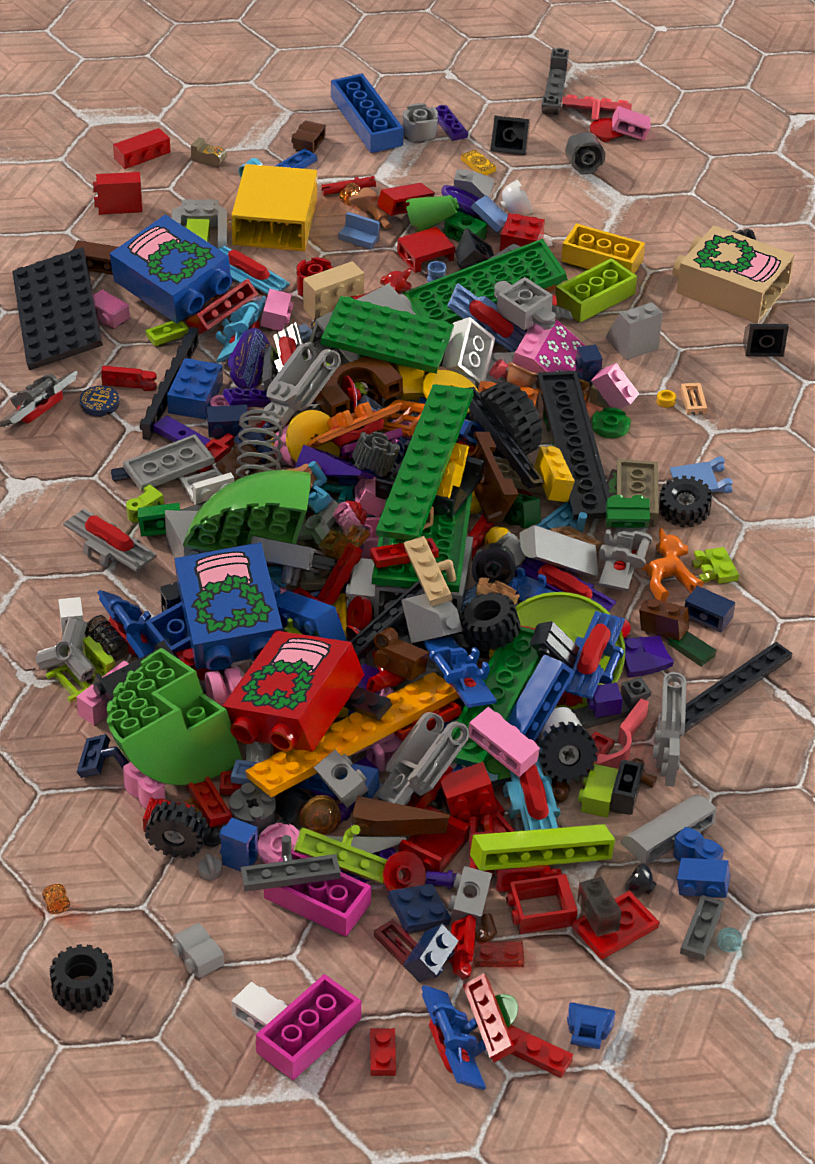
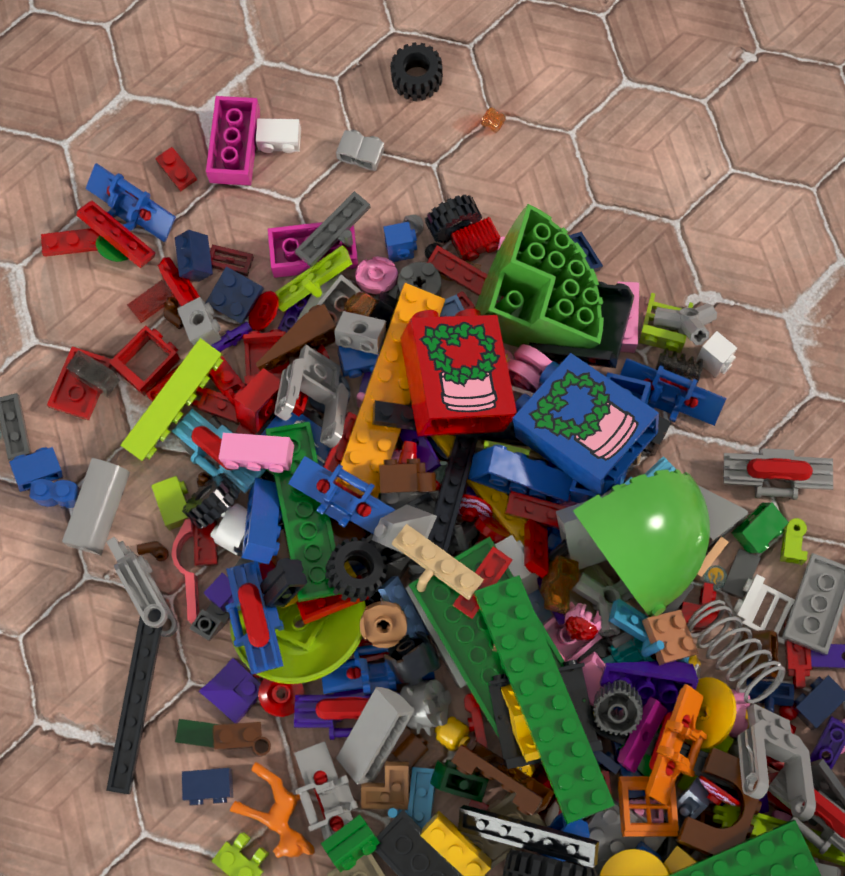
camera: 150 degrees right, 30 degrees up
blue piece [567,1002,616,1050] -> none
black brick [610,760,644,815] -> none
black brick [625,863,656,895] -> none

